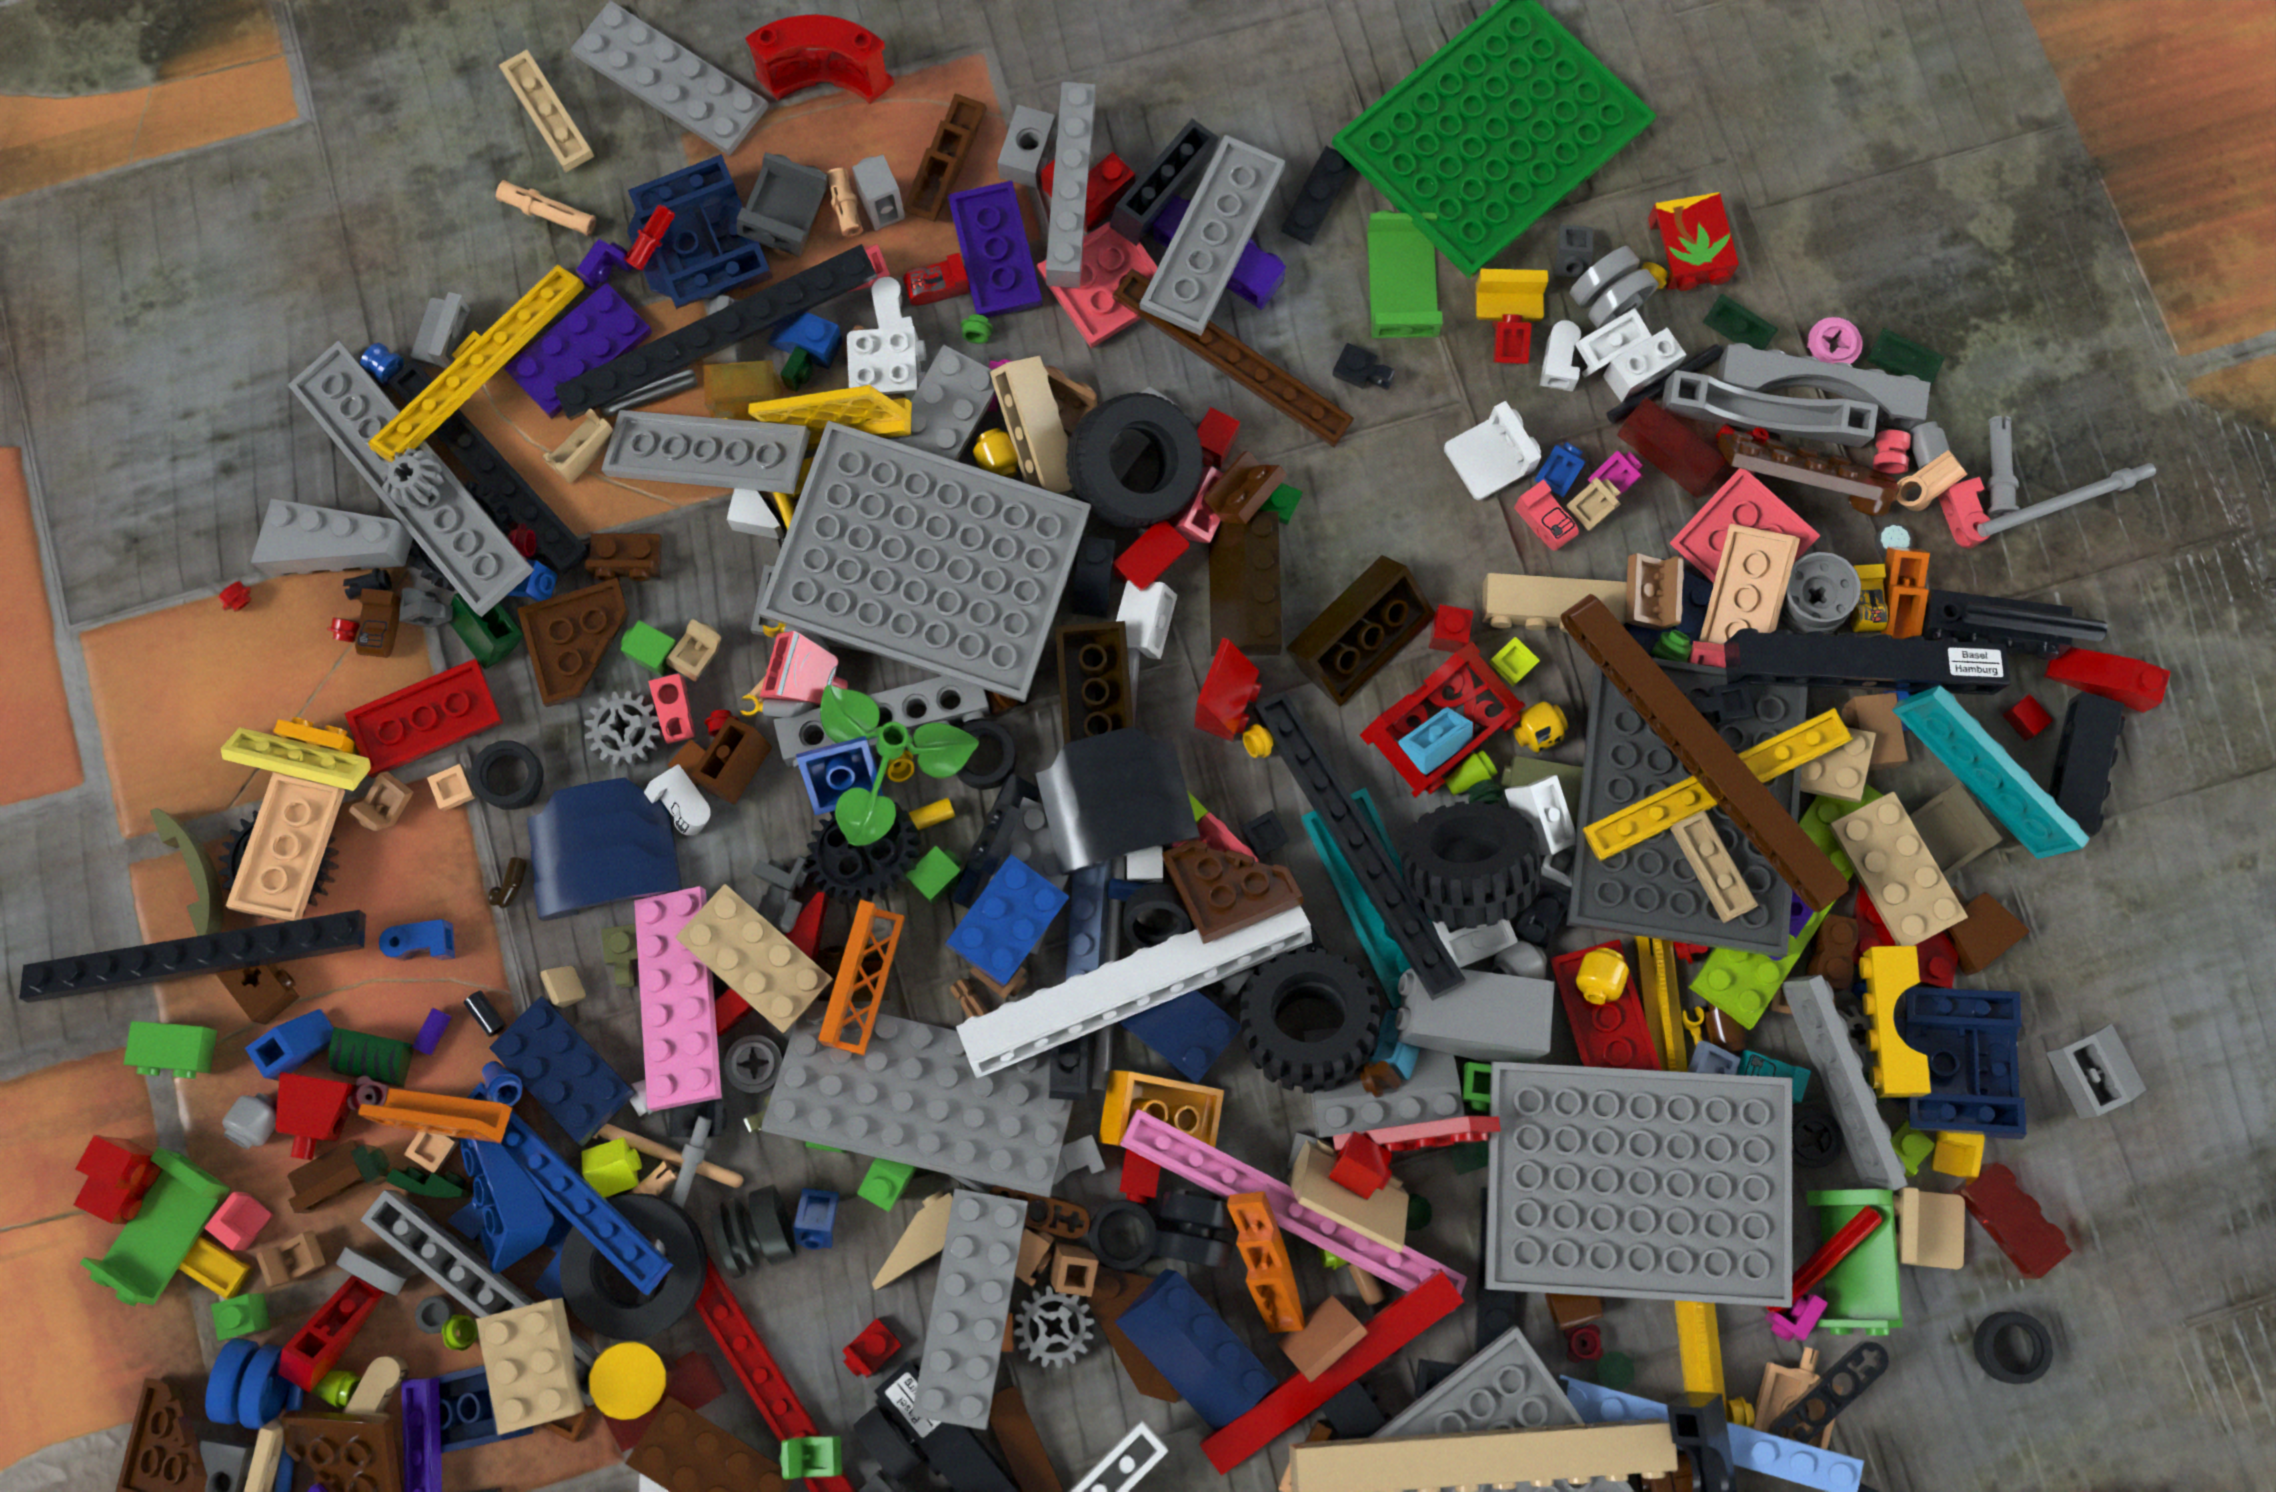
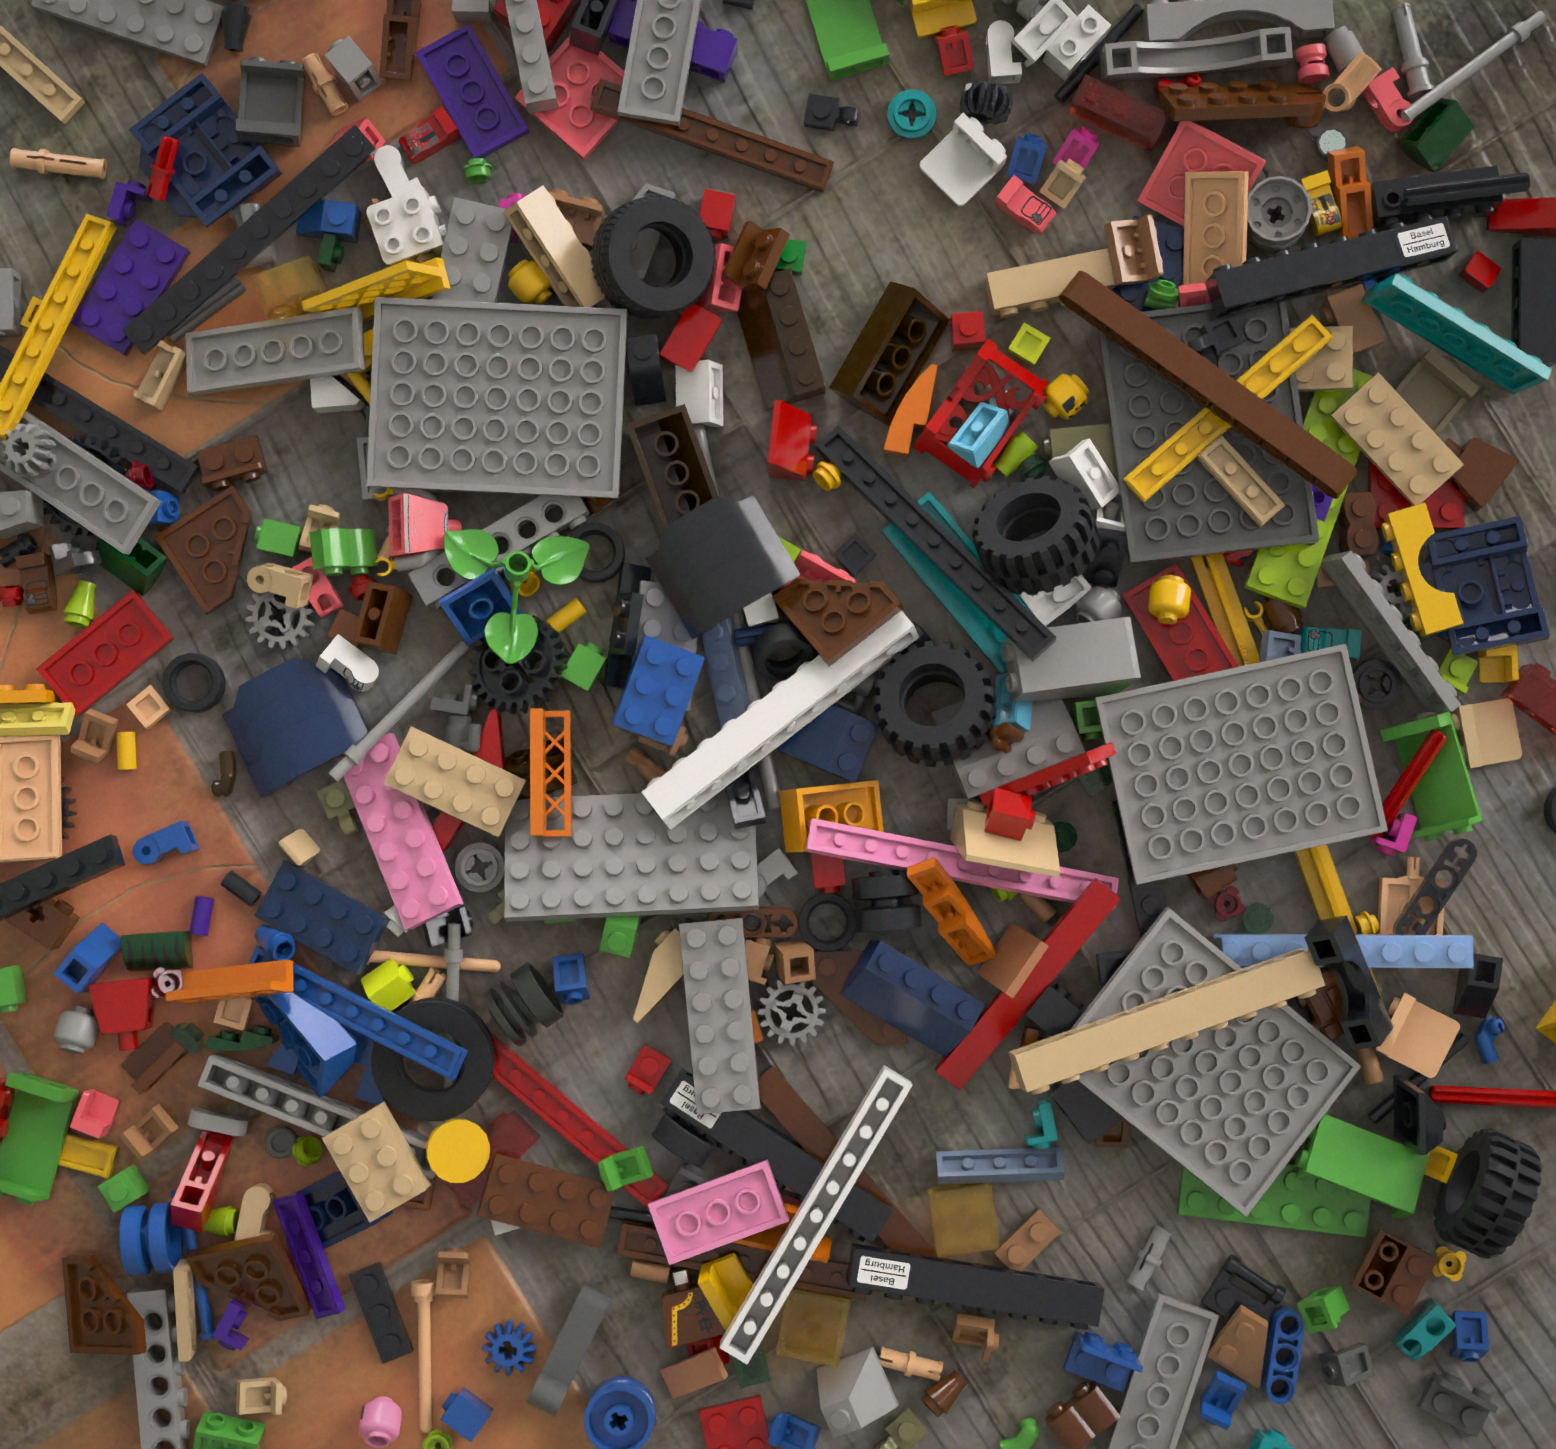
camera: 10 degrees left, 10 degrees up
none -> lime cone [62,580,96,628]
none -> yellow piece [116,732,137,770]
none -> black cone [221,4,252,52]
none -> tan leg [247,563,313,609]
none -> bright green brick [310,528,378,576]
none -> light grey bar [328,641,469,782]
none -> orange slope [883,364,938,459]
none -> teal gear [887,89,937,140]
none -> black gear [960,81,1013,125]
none -> dark green brick [1397,98,1475,173]

